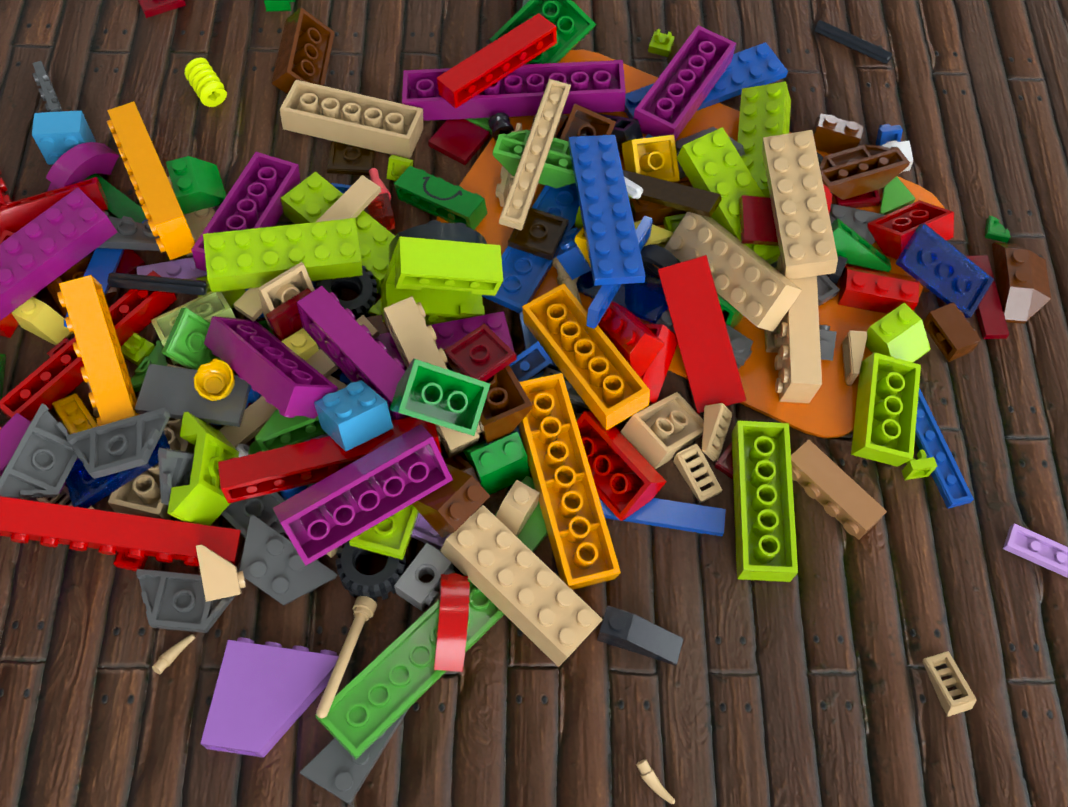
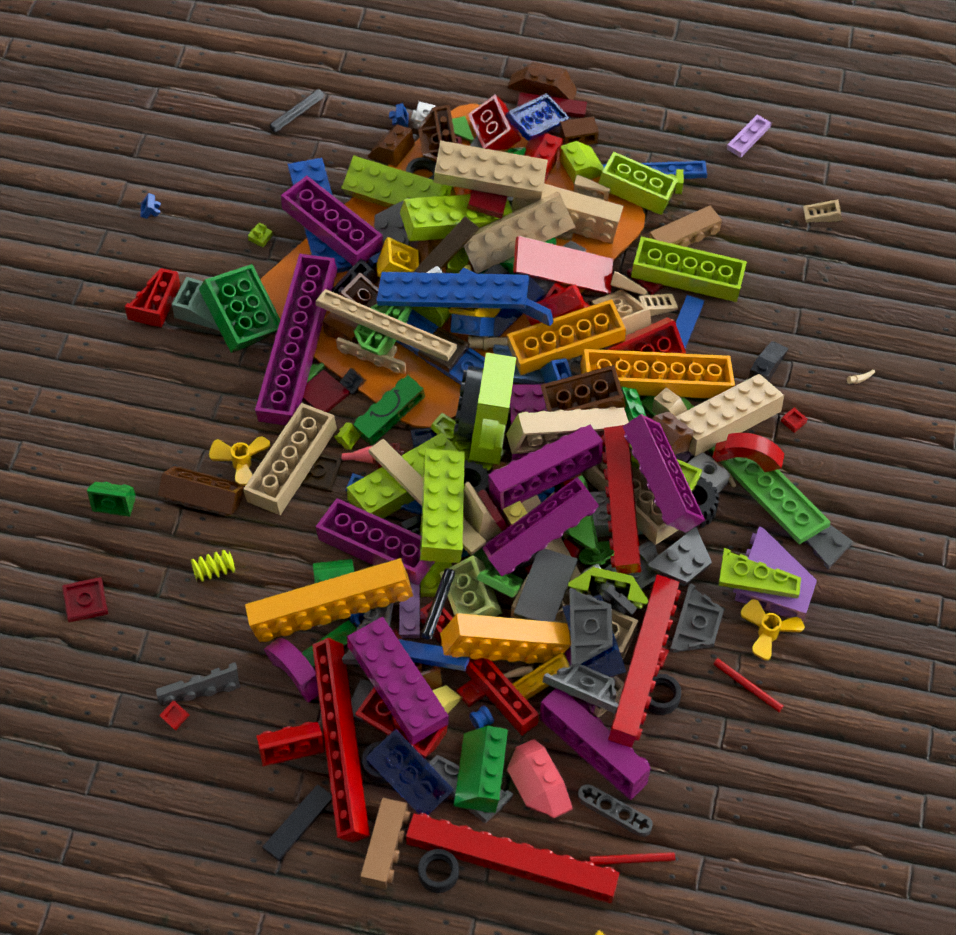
camera: 75 degrees left, 5 degrees down
dark azure brick [32,110,96,165] -> none
tan helmet [152,634,195,674] -> none
yellow hair [194,359,235,401] -> none
tan slope [196,545,246,602] -> none
dark azure brick [314,380,393,452] -> none
tan piece [316,596,377,718] -> none
green slope [390,358,490,436] -> none
red brick [436,13,557,109] -> none
dark red tile [444,323,517,382] -> none
black wheel [488,113,514,141] -> none
green tile [985,215,1010,243] -> none
none -> red plate [159,700,190,730]
none -> yellow piece [209,437,270,486]
none -> black tile [340,368,366,395]
none -> blue wheel [469,705,494,729]
none -> black tyre [648,674,681,715]
none -> red bar [713,658,784,712]
none -> lime wing [719,548,801,599]
none -> yellow piece [741,599,805,661]
none -> red tile [781,408,808,433]

